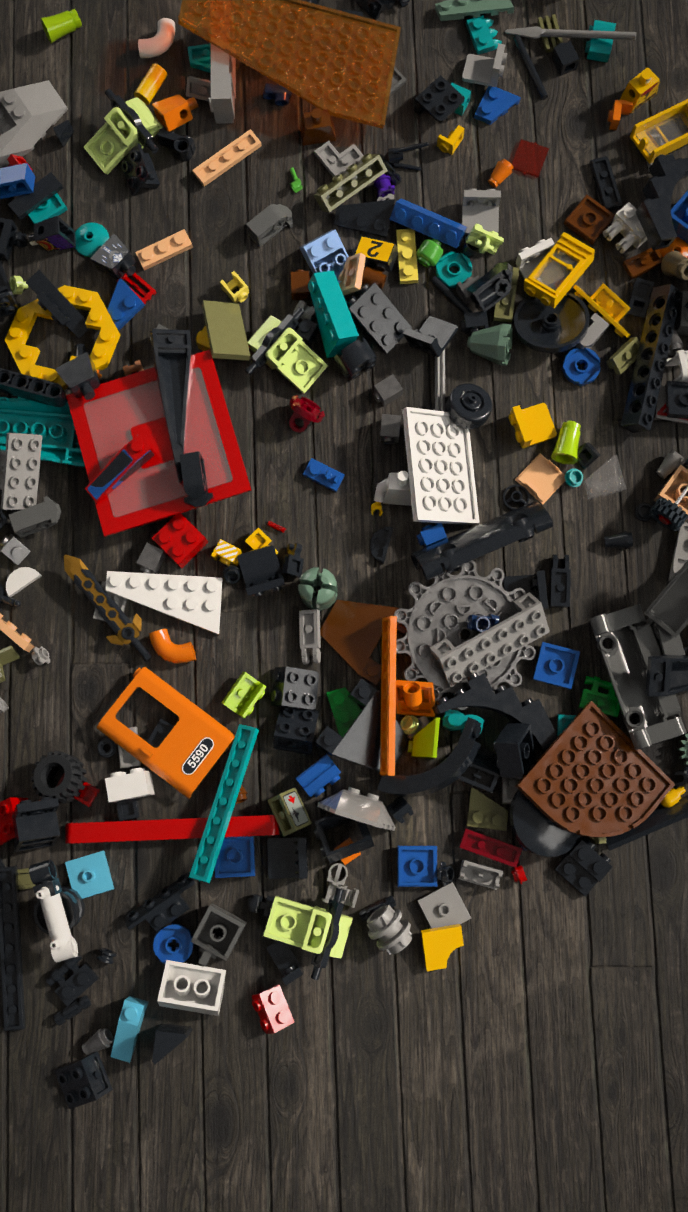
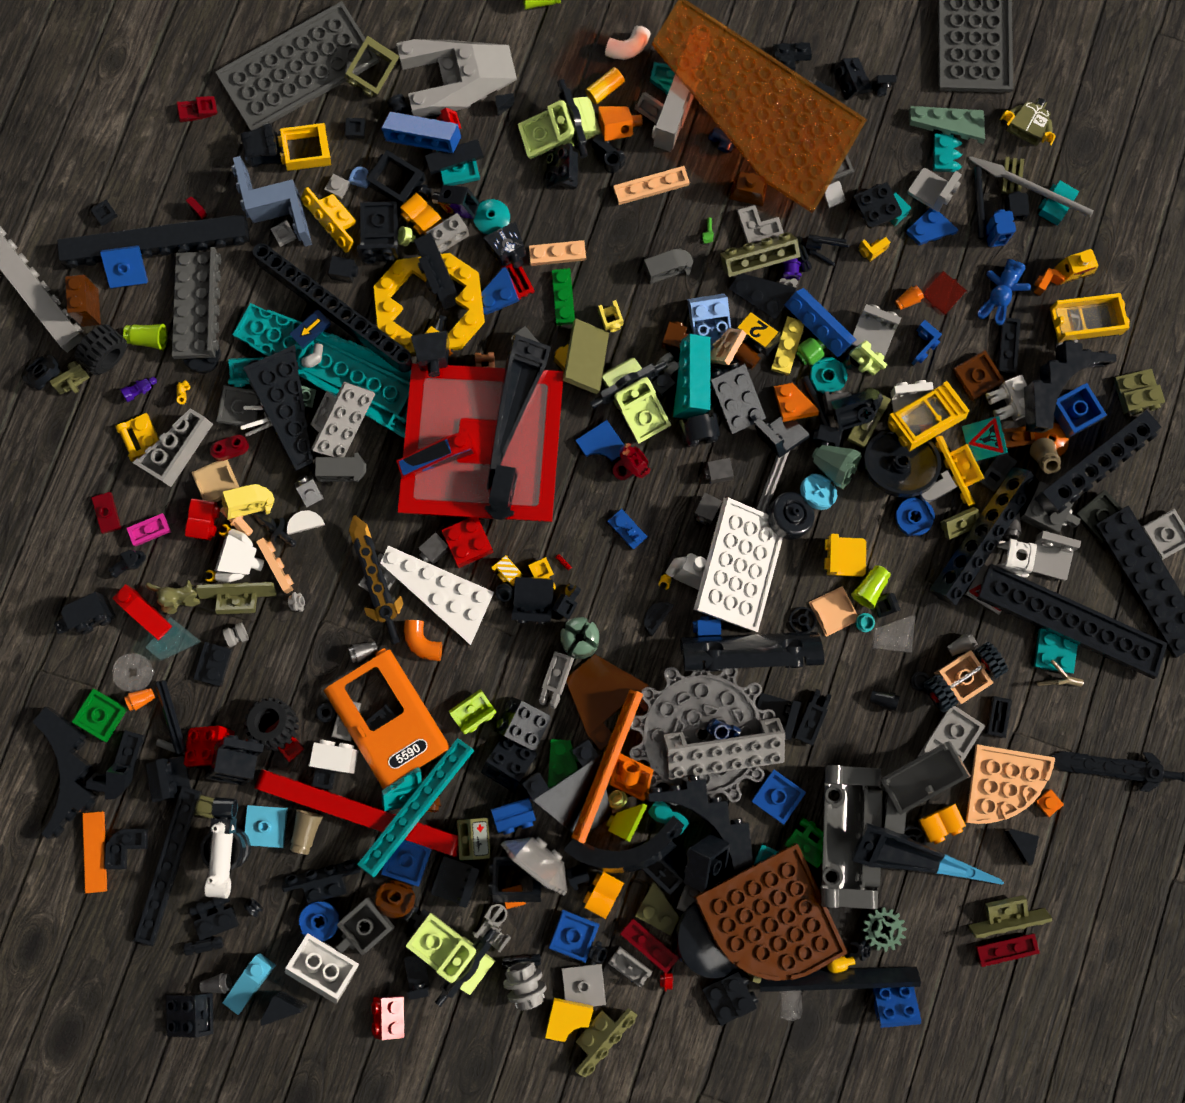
camera: 15 degrees right, 0 degrees up
none -> dark tan plant [290,810,323,855]
none -> flat silver cone [348,641,378,663]
none -> reddish brown tile [375,880,415,918]
none -> teal wing [382,767,422,811]
none -> light orange brick [400,193,443,235]
none -> light grey brick [426,213,469,253]
none -> green plate [552,268,575,326]
none -> olive bracket [575,1008,638,1077]
none -> blue tile [576,420,624,462]
none -> light orange brick [583,872,624,919]
none -> orange wing [774,383,819,422]
none -> clear bracket [780,991,802,1021]
none -> medium azure tile [800,474,837,510]
none -> light grey slope [821,181,846,208]
none -> blue bracket [911,320,942,365]
none -> teal piece [962,416,1008,461]
none -> blue animal [978,259,1031,325]
none -> blue brick [985,210,1016,247]

